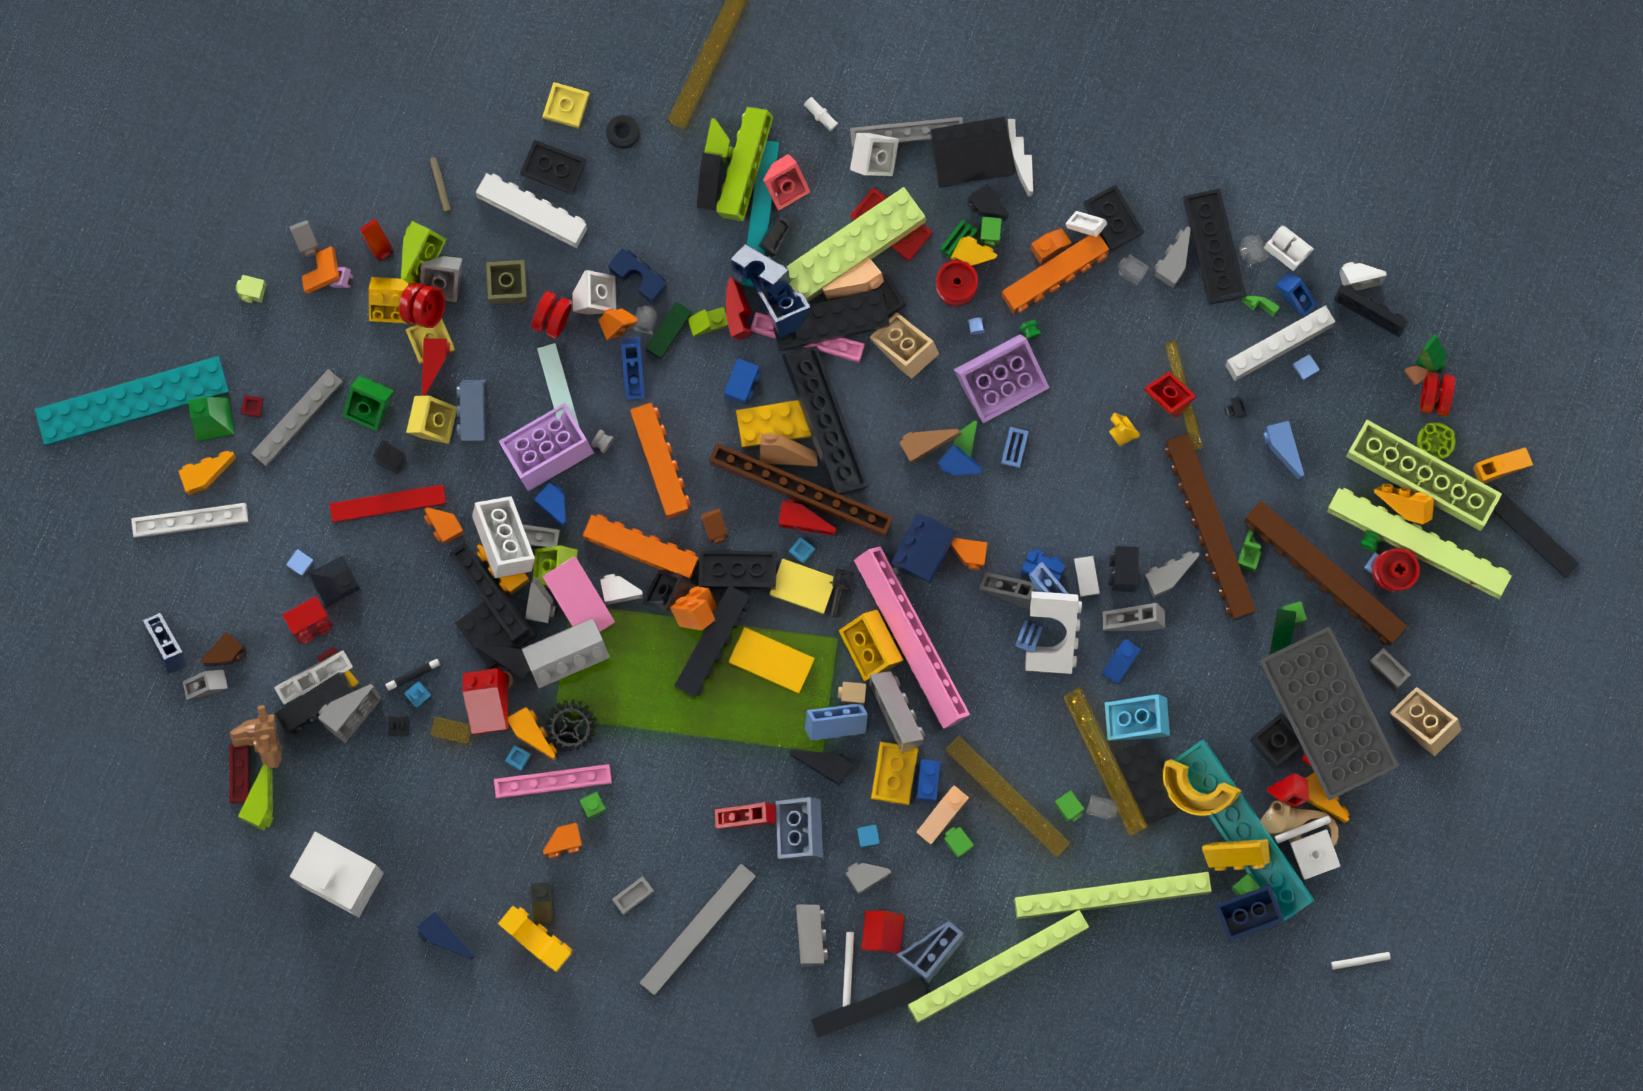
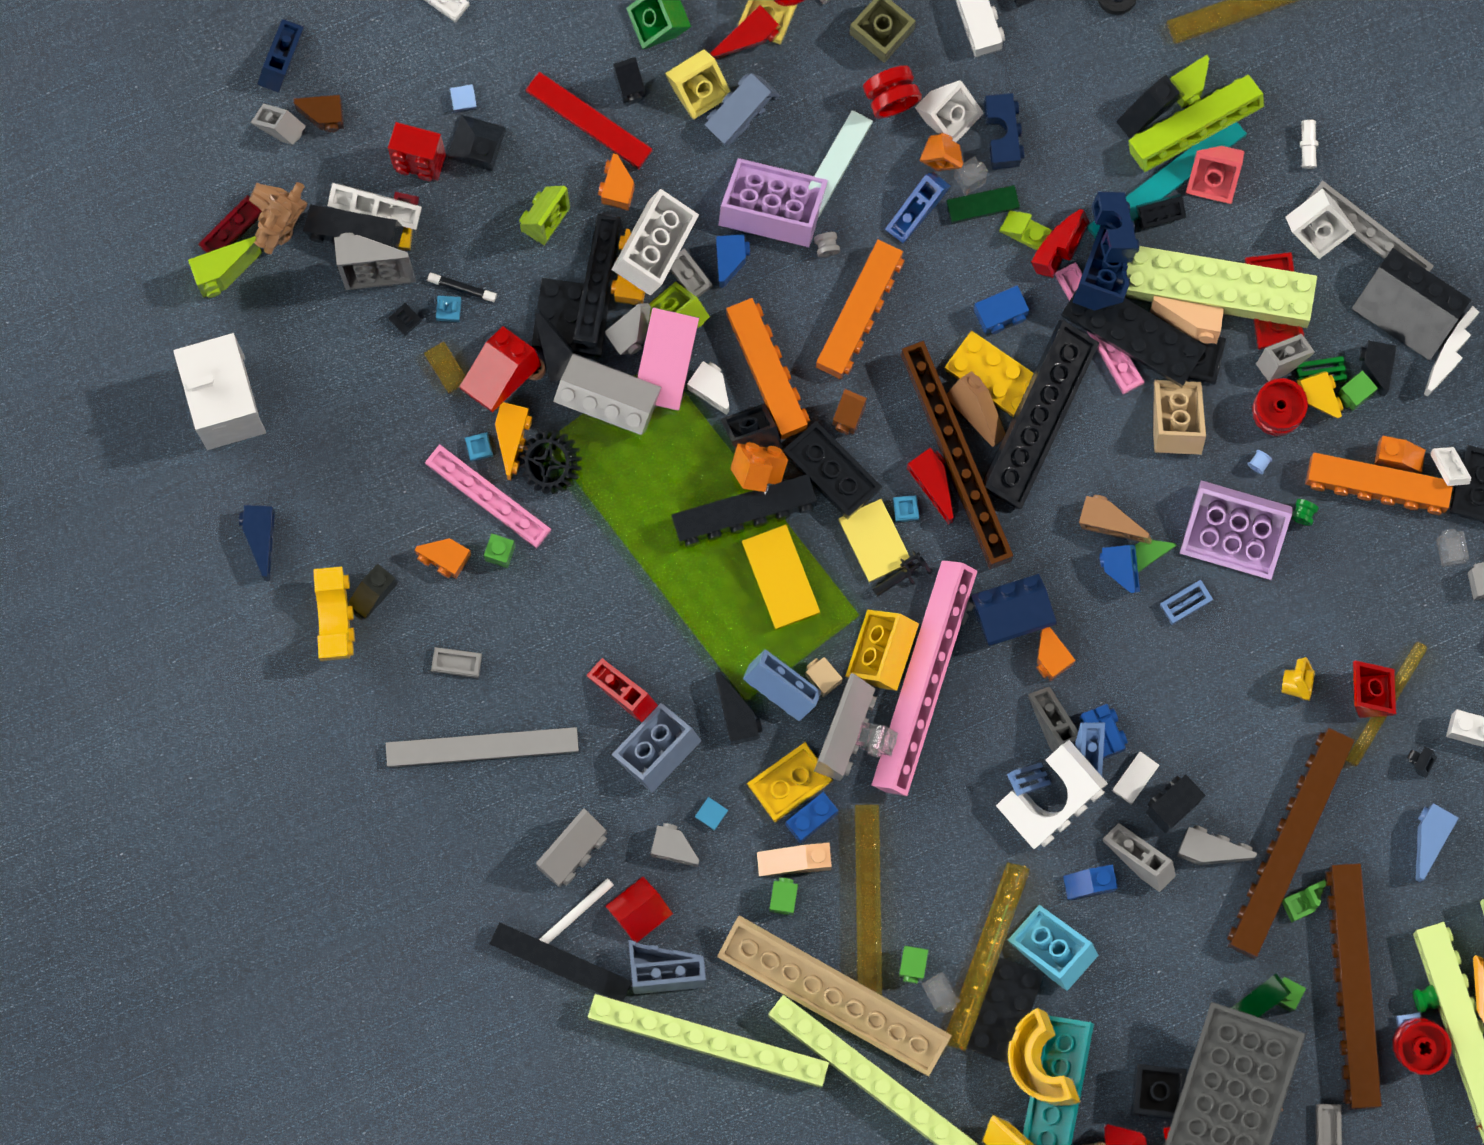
camera: 45 degrees right, 0 degrees up
none -> lime slope [519,185,570,246]
none -> tan plate [717,916,952,1076]
none -> clear brick [855,722,898,758]
none -> light grey slope [1256,334,1315,382]

